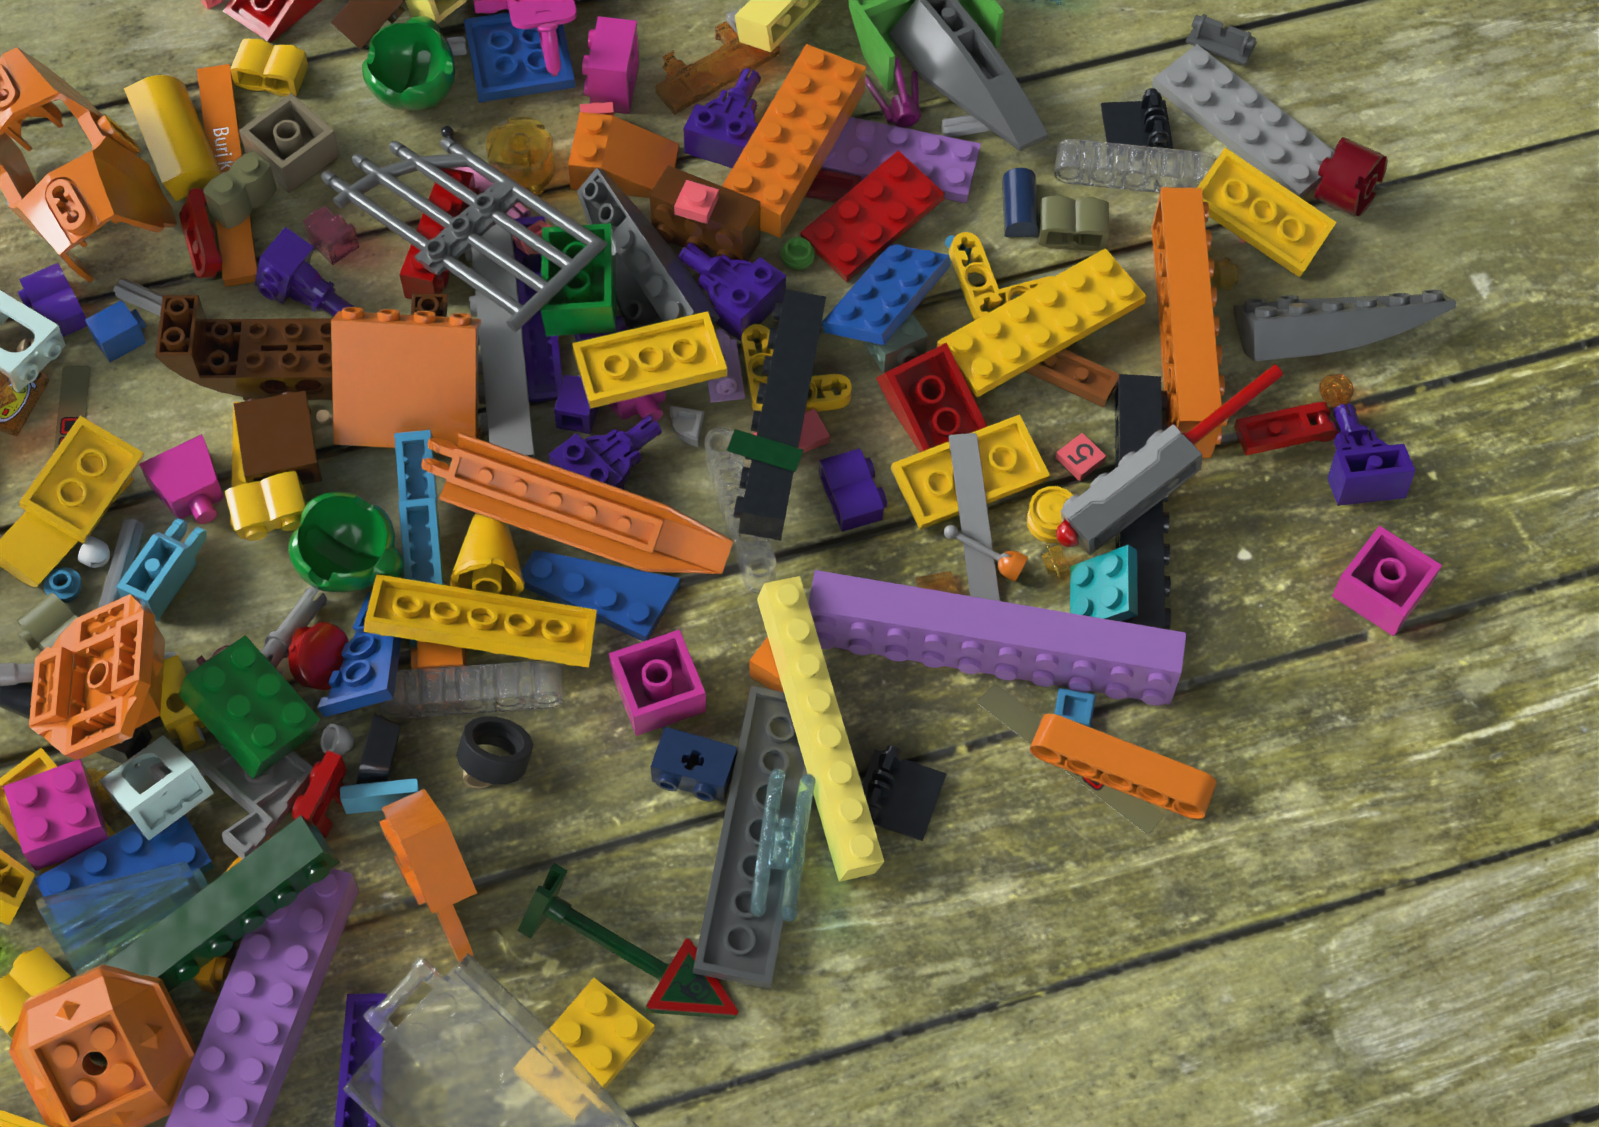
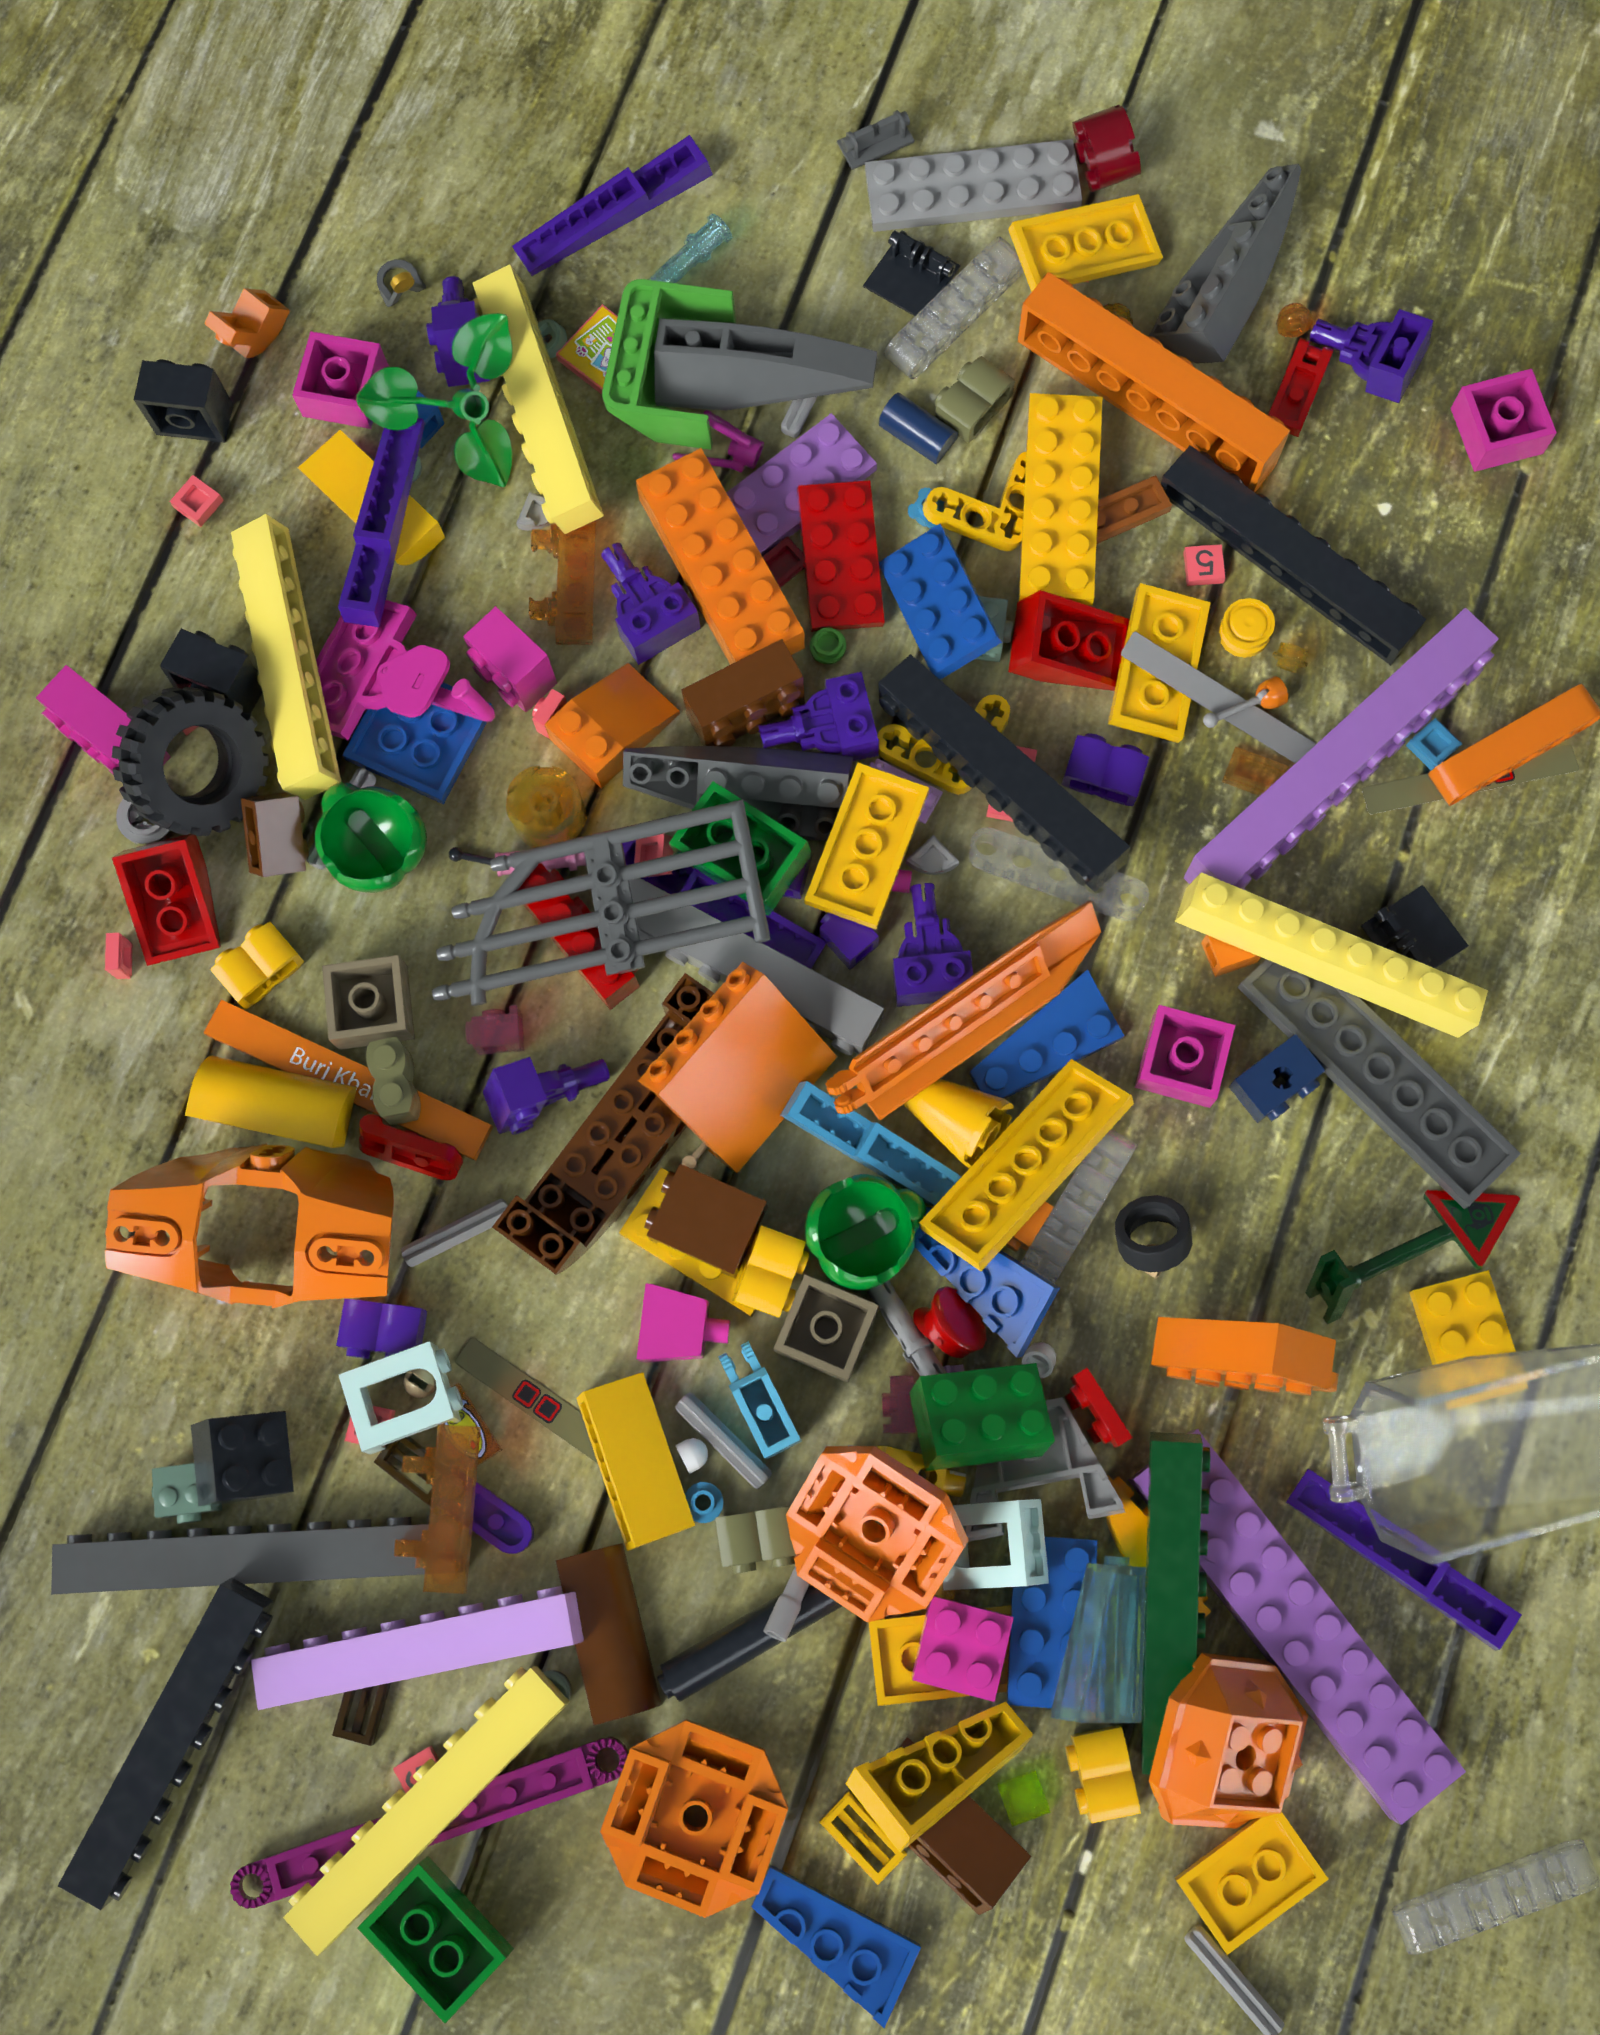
camera: 45 degrees left, 15 degrees up
yellow plate [19,415,144,544] -> none
blue brick [85,300,146,363] -> none
medium azure tile [340,778,421,814] -> none
black piece [356,713,401,784] -> none
coral plate [674,180,719,224] -> none
dark green sticker [726,429,804,472] -> none
clear light blue piece [750,768,816,922] -> none
piece [1056,364,1283,555] -> none
teal plate [1070,545,1138,622] -> none
none -> dark tan brick [774,1275,879,1383]

